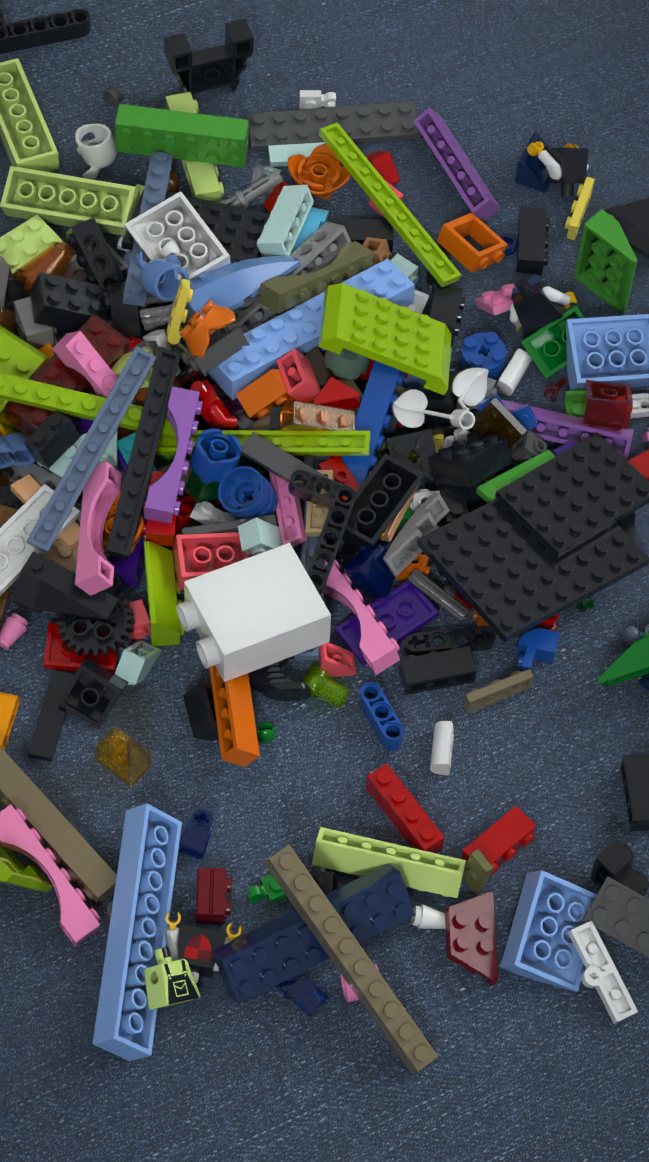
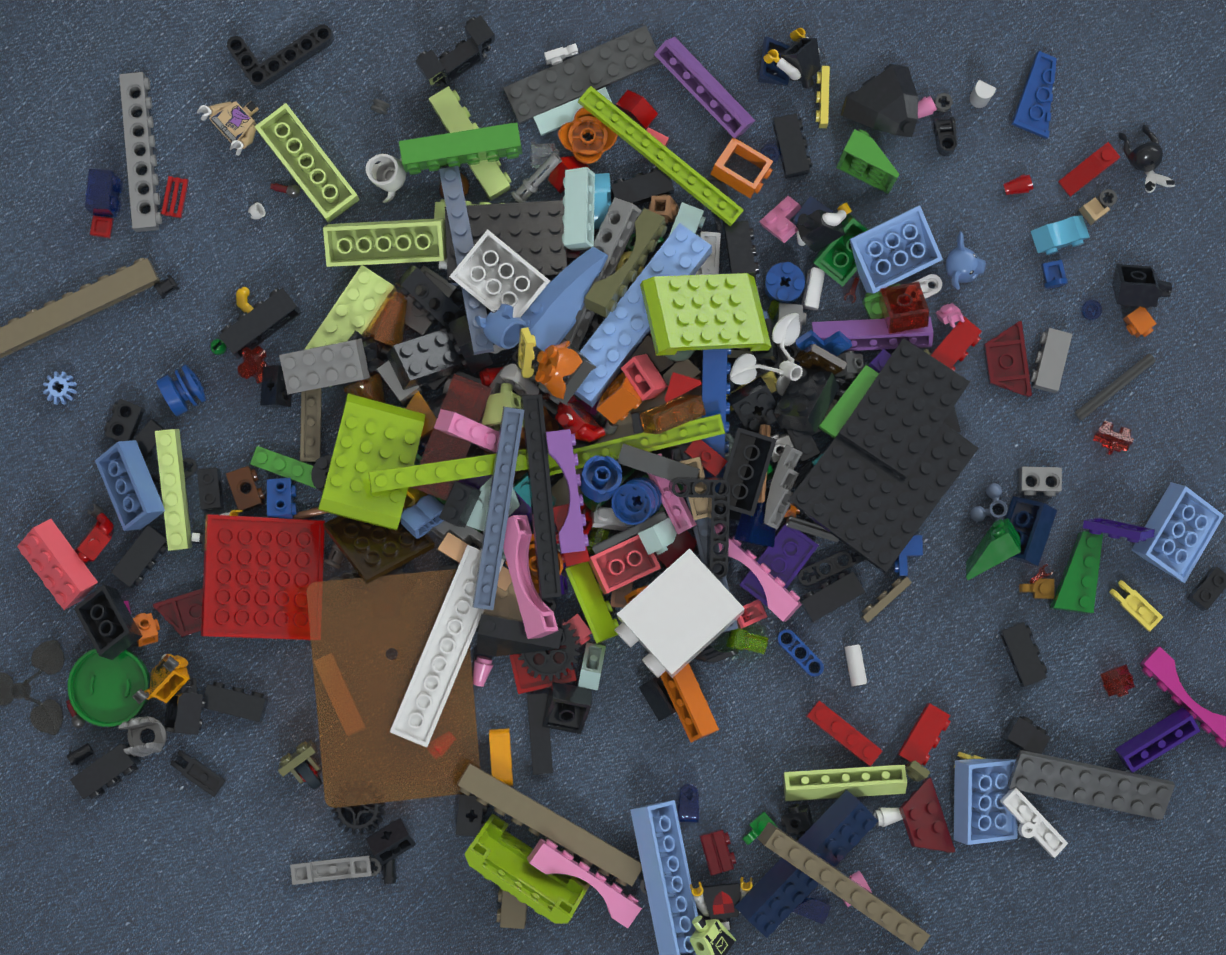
camera: 15 degrees left, 25 degrees up
clear yellow wedge [95,725,151,787] -> none
white hinge [160,241,180,258] -> none
green hinge [256,722,275,743] -> none

